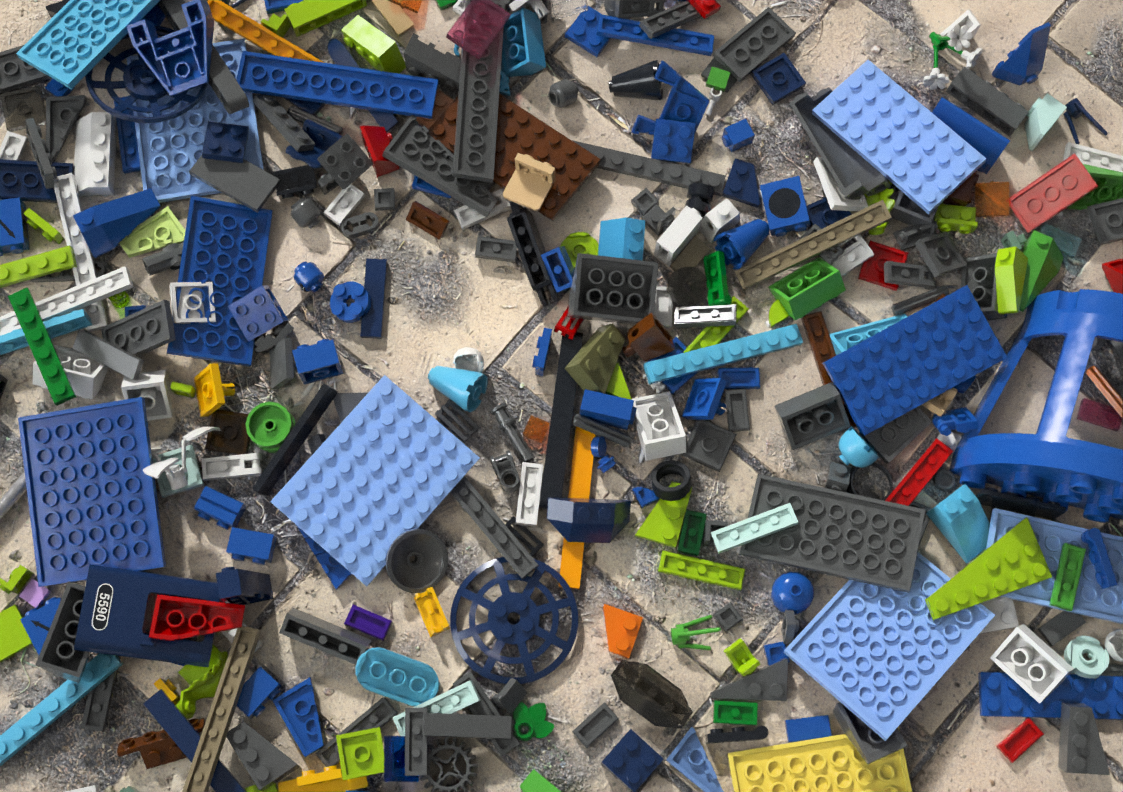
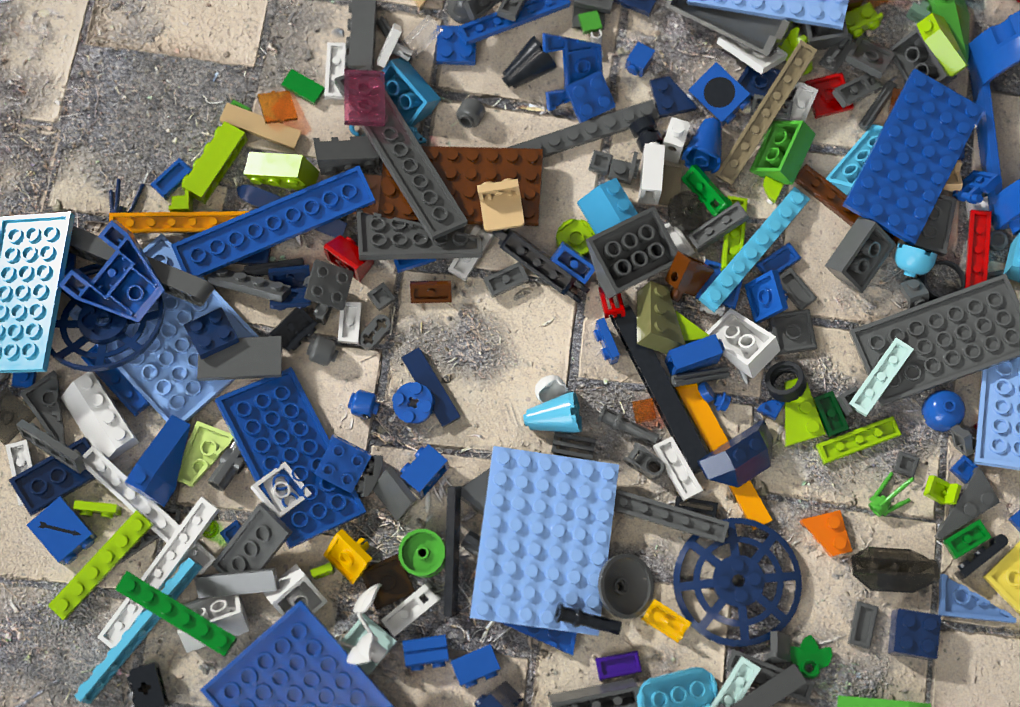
camera: 30 degrees left, 0 degrees up
none -> black pin [554,603,622,635]

